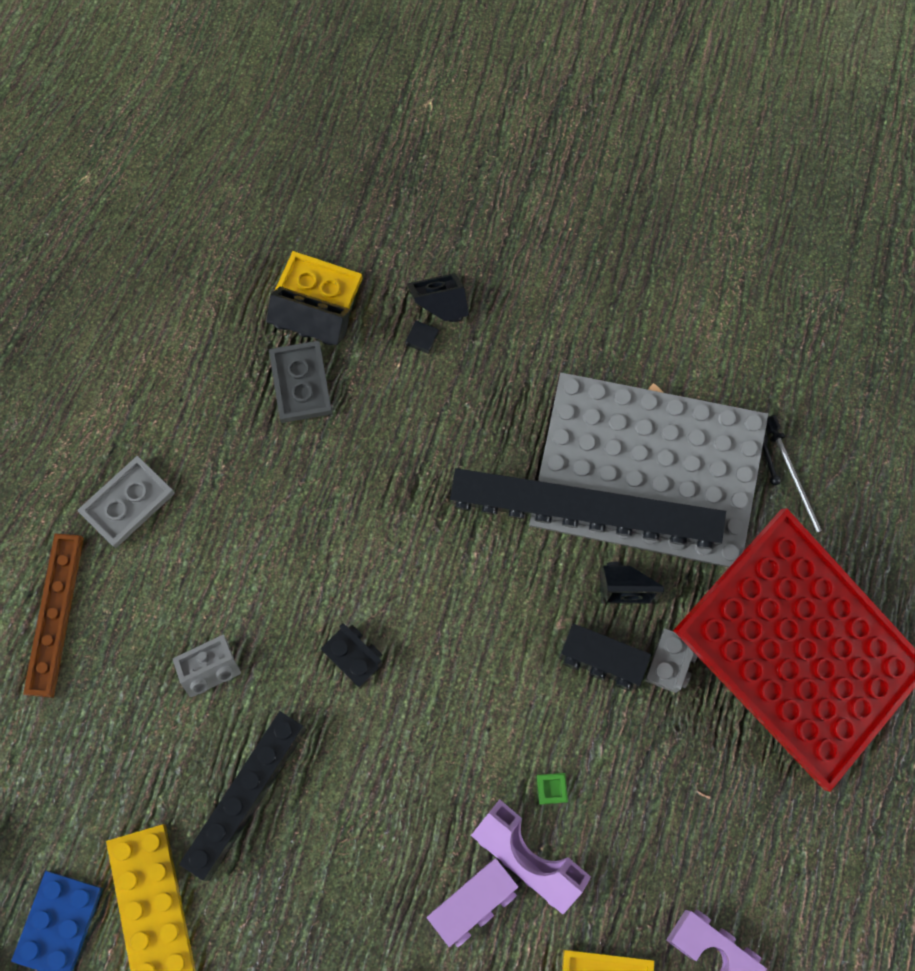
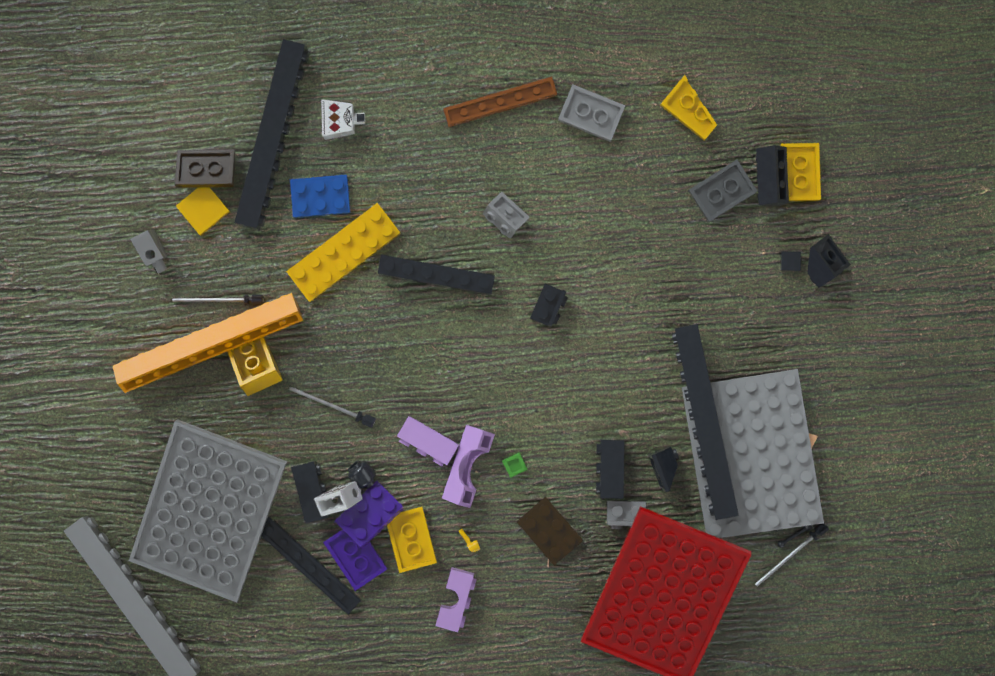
camera: 70 degrees right, 15 degrees up
none -> yellow hand [458,529,480,552]
none -> dark brown plate [516,496,583,566]
none -> yellow wing [660,75,717,141]

